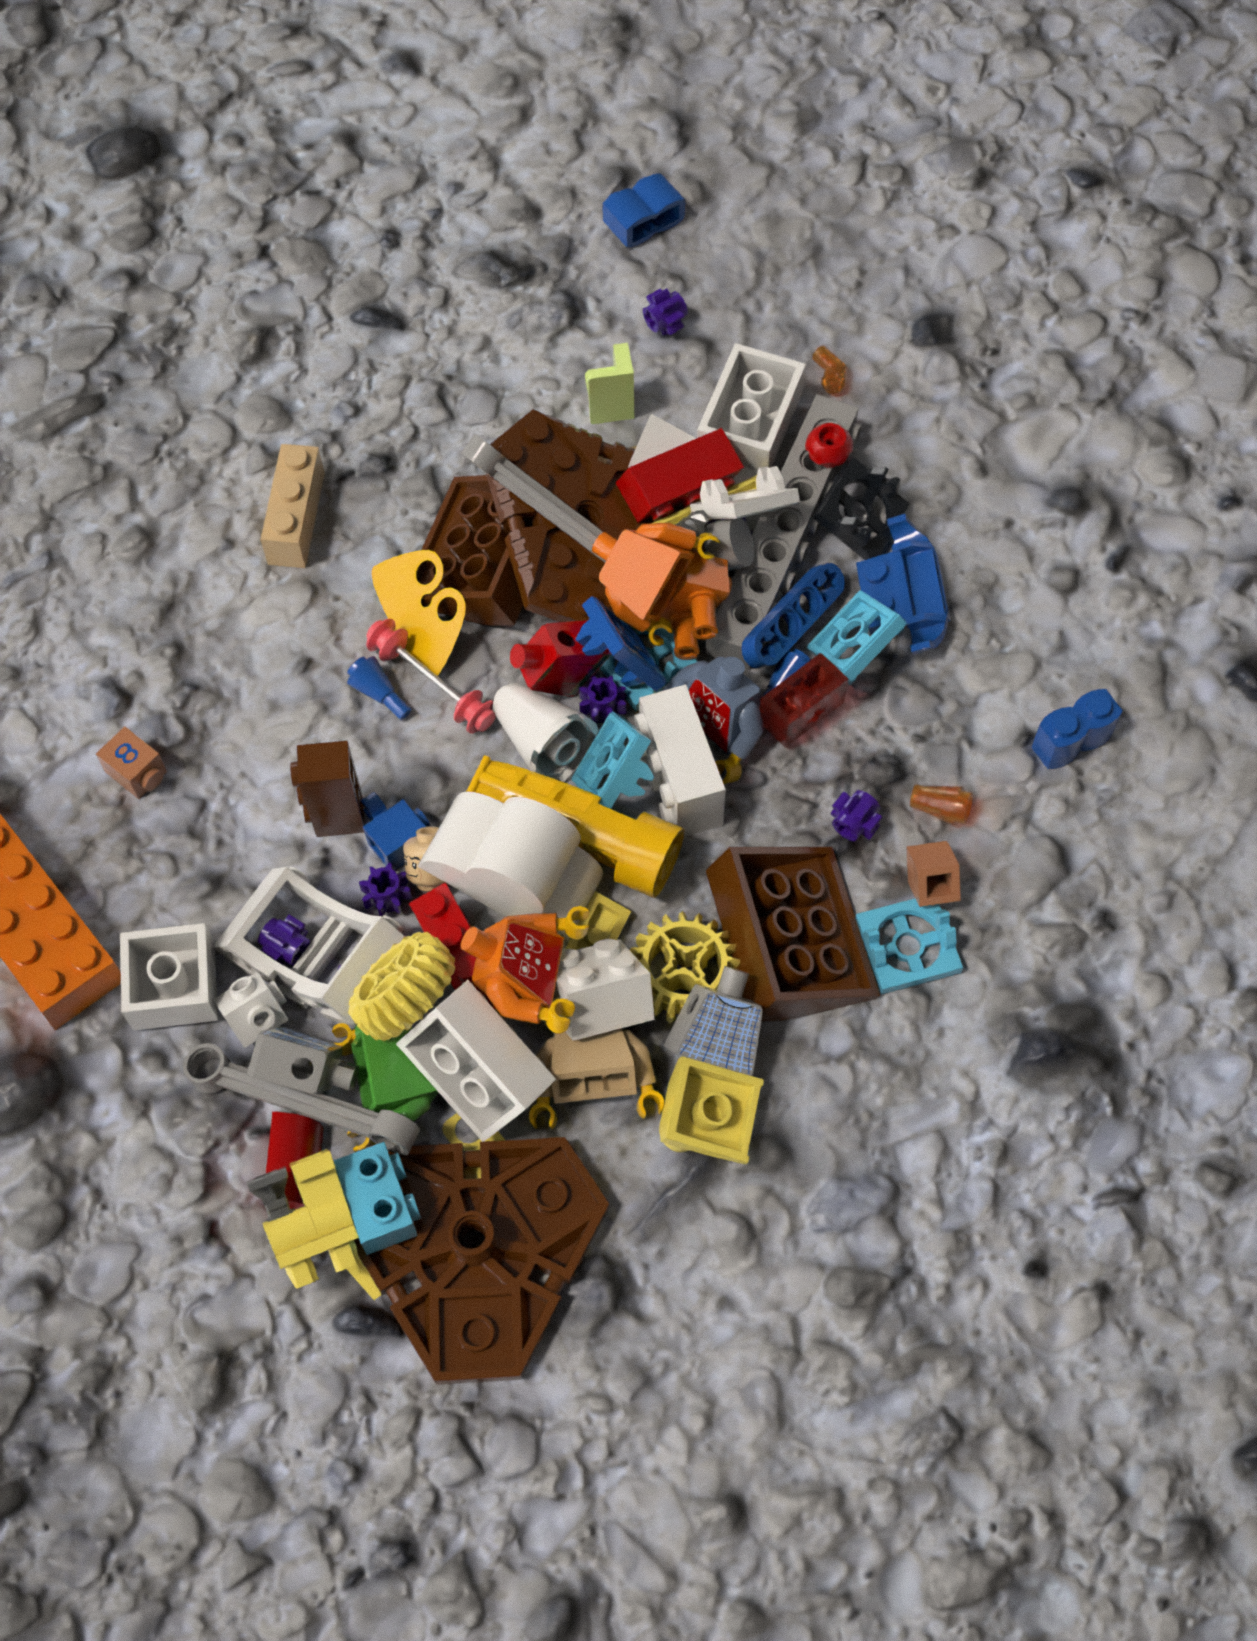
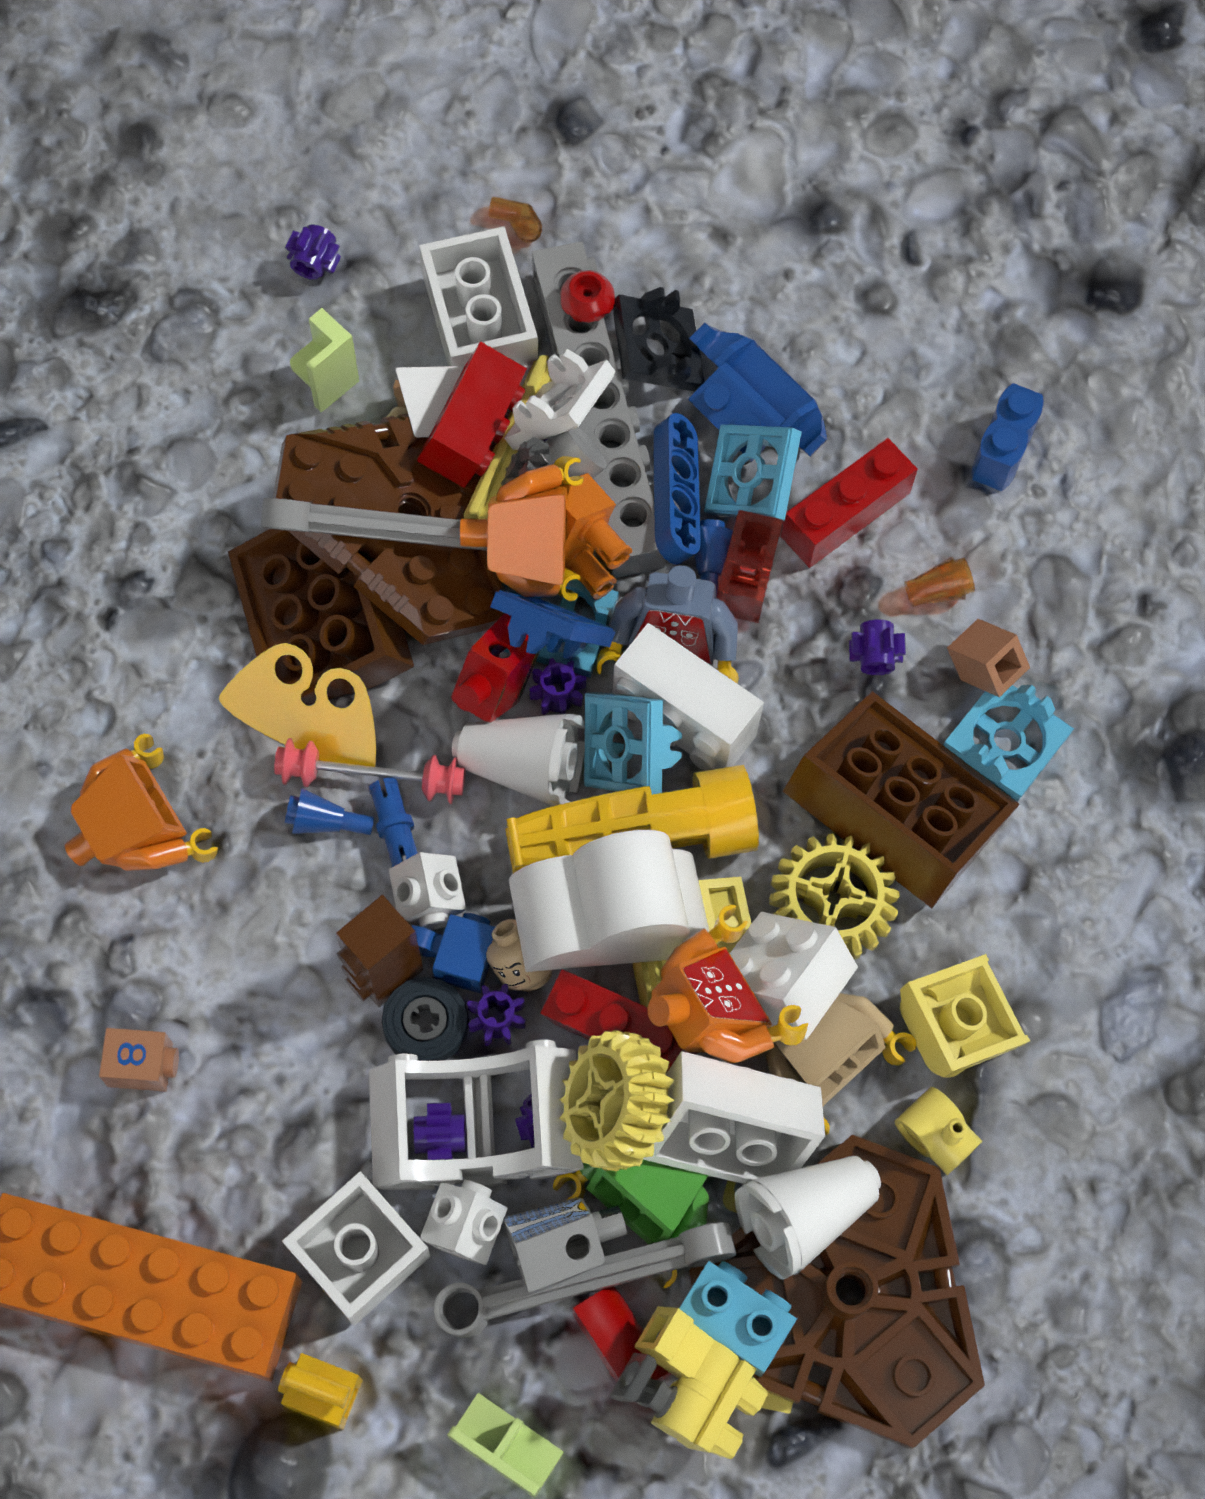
camera: 40 degrees left, 5 degrees up
tan brick [260,444,325,568] -> none
blue brick [603,173,685,248] -> none
light grey torso [664,966,763,1076] -> none
none -> orange torso [64,733,218,871]
none -> yellow brick [278,1353,363,1430]
none -> blue pin [369,778,418,867]
none -> black bush [381,977,470,1061]
none -> white brick [389,852,466,931]
none -> yellowish green panel [447,1393,564,1498]
none -> white cone [735,1156,881,1279]
none -> red brick [781,438,918,569]
none -> light yellow piece [894,1087,983,1176]

